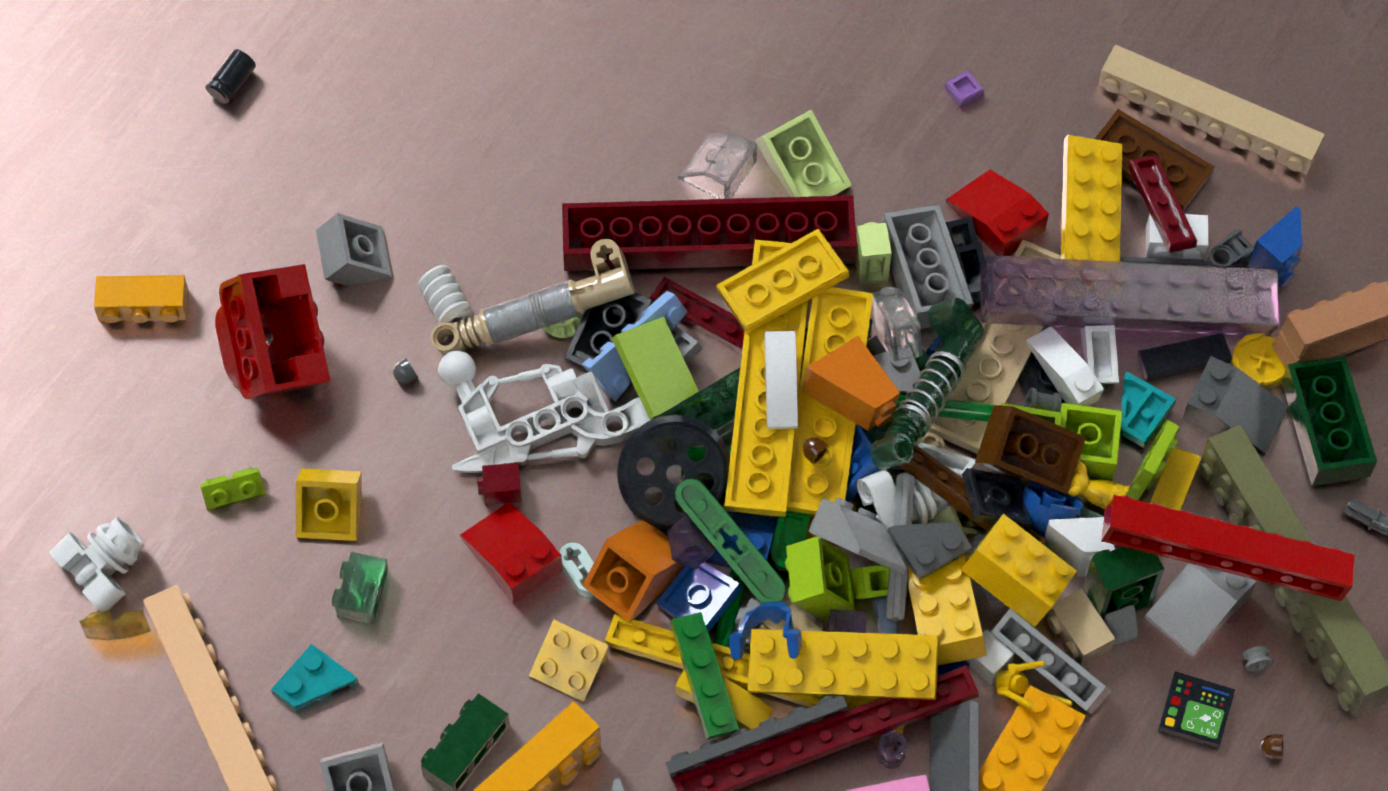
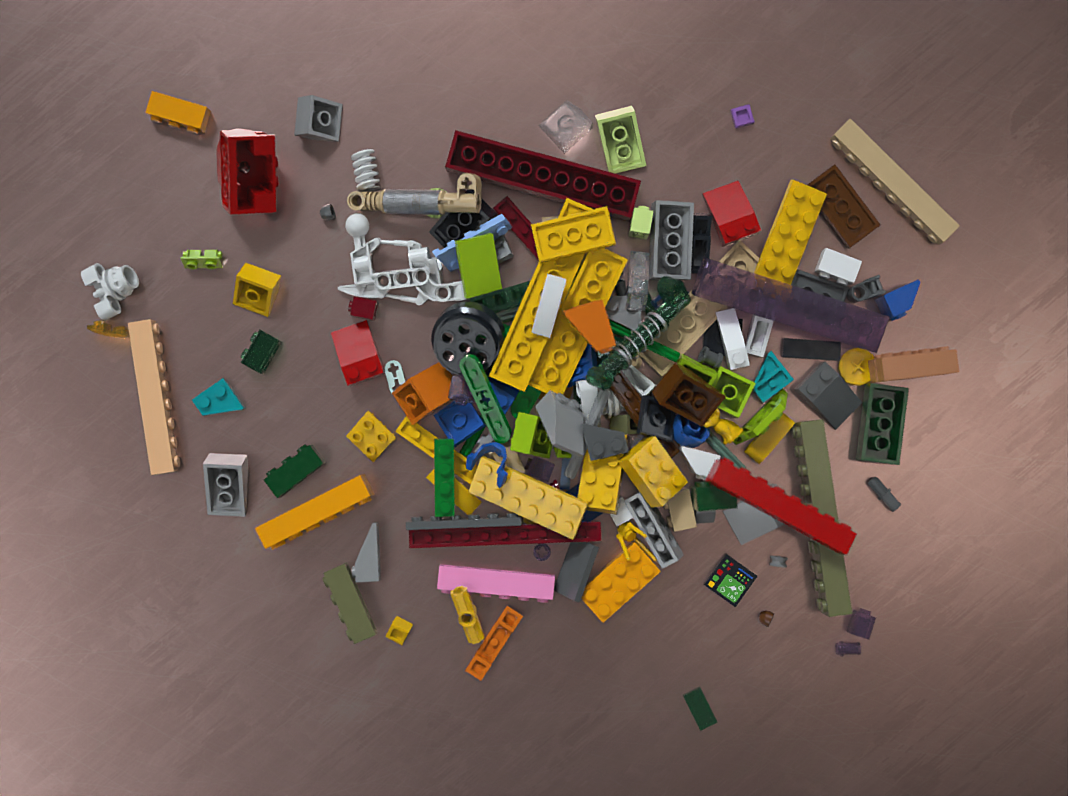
camera: 20 degrees right, 25 degrees up
reddish brown hinge [803,437,829,464] -> none
dark red tile [1128,155,1197,253] -> none

